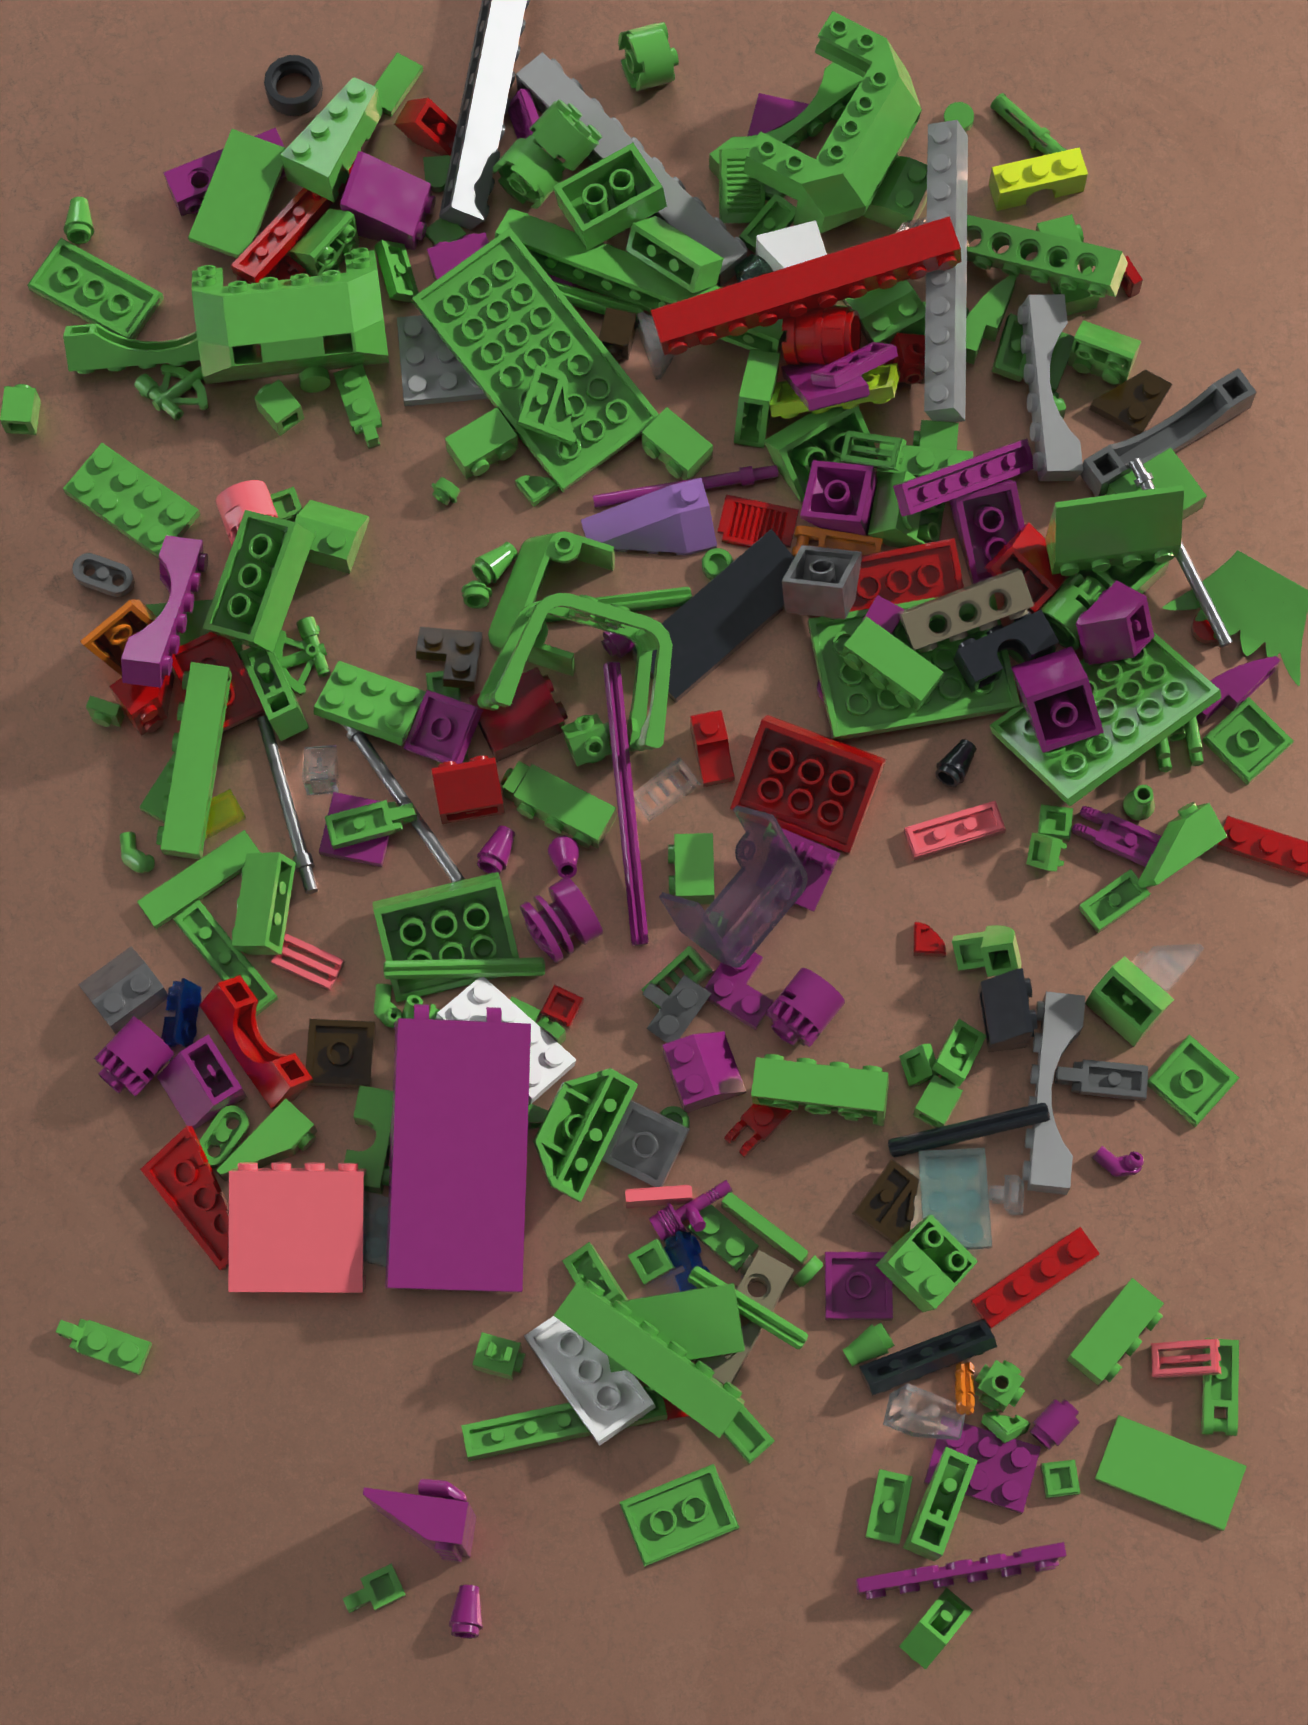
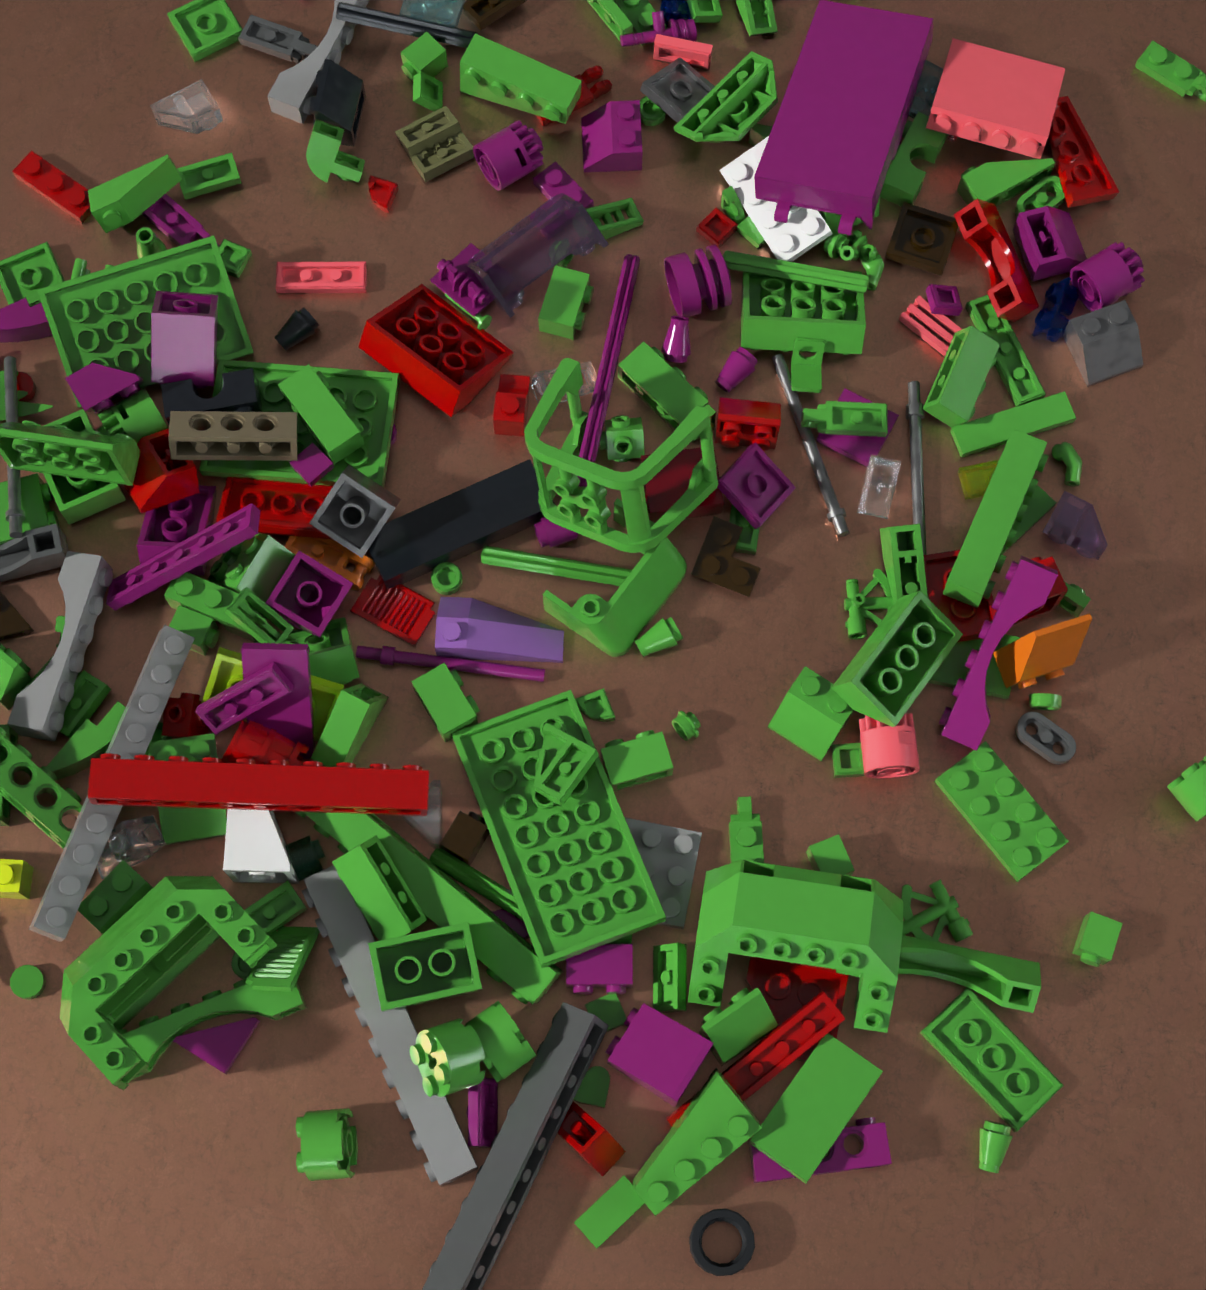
camera: 165 degrees left, 0 degrees up
bright green plate [314,661,426,746] -> none
bright green plate [461,580,492,608] -> none
dark grey plate [642,975,712,1043] -> none
bright green plate [932,1019,986,1086] -> none
bright green tile [1026,833,1067,871] -> none
bright green slope [1085,956,1175,1046] -> none
none -> olive slope [395,106,475,182]
none -> bright green bracket [791,337,825,393]
none -> magenta tile [926,284,963,316]
none -> bright green tile [1029,693,1062,711]
none -> clear purple slope [1042,491,1108,560]

